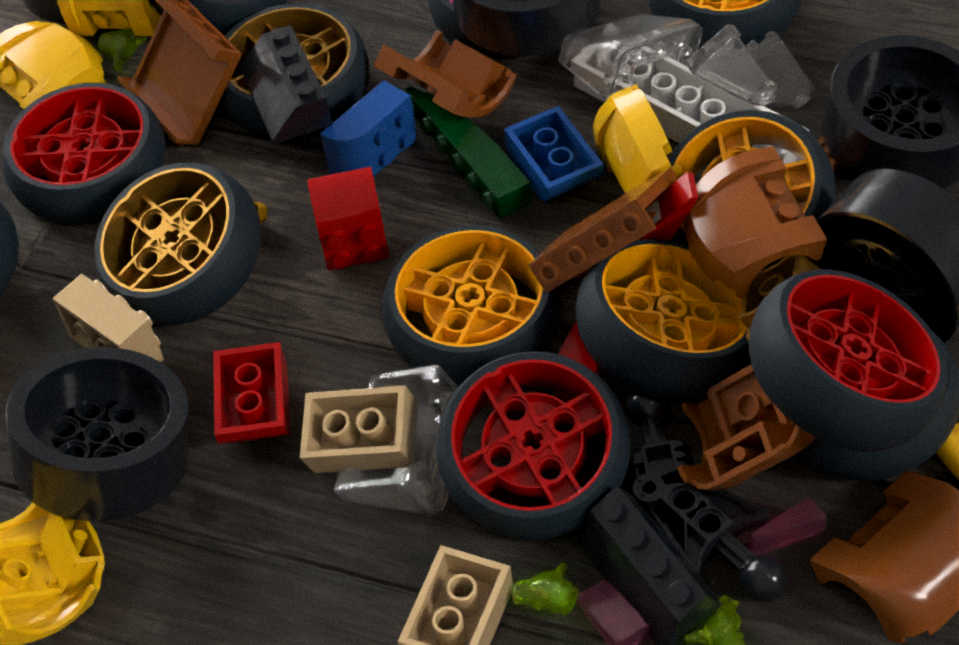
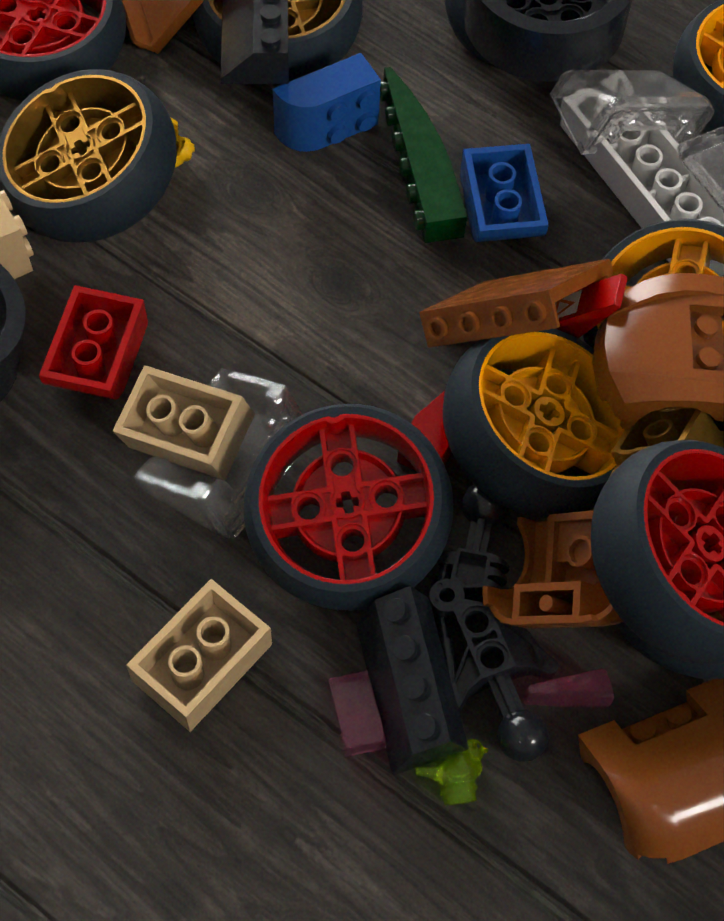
camera: 10 degrees right, 10 degrees up
red brick [307,167,390,270] -> none
dark orange piece [373,30,518,118] -> none
light orange wheel [382,225,561,387] -> none
clear neon green animal [512,562,579,615] -> none
yellow piece [593,84,682,194] -> none

